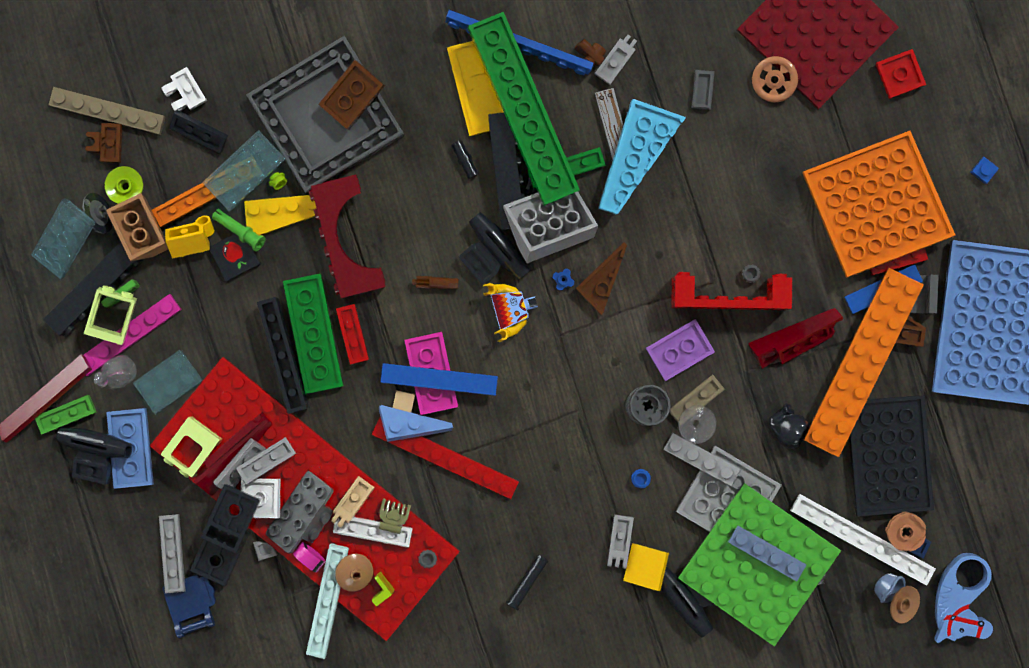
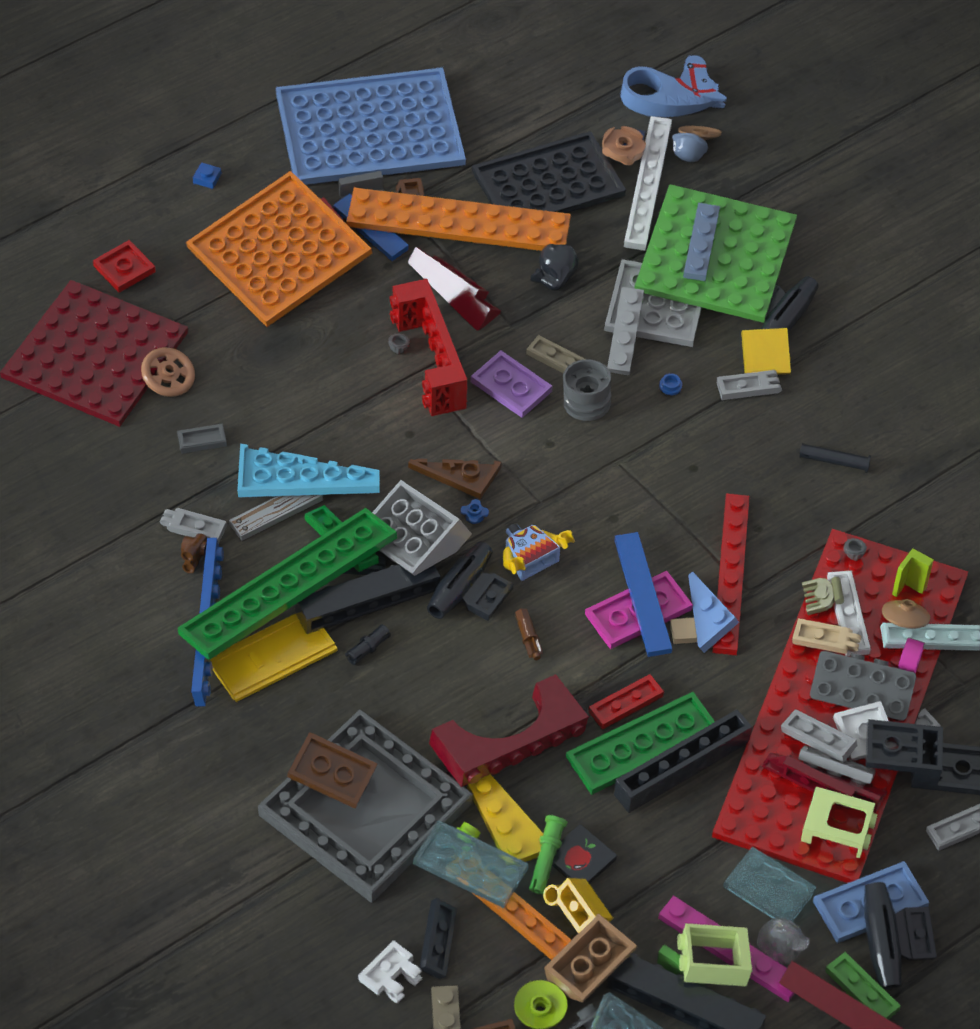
camera: 110 degrees left, 35 degrees down
clear dish [678,405,717,444] -> none

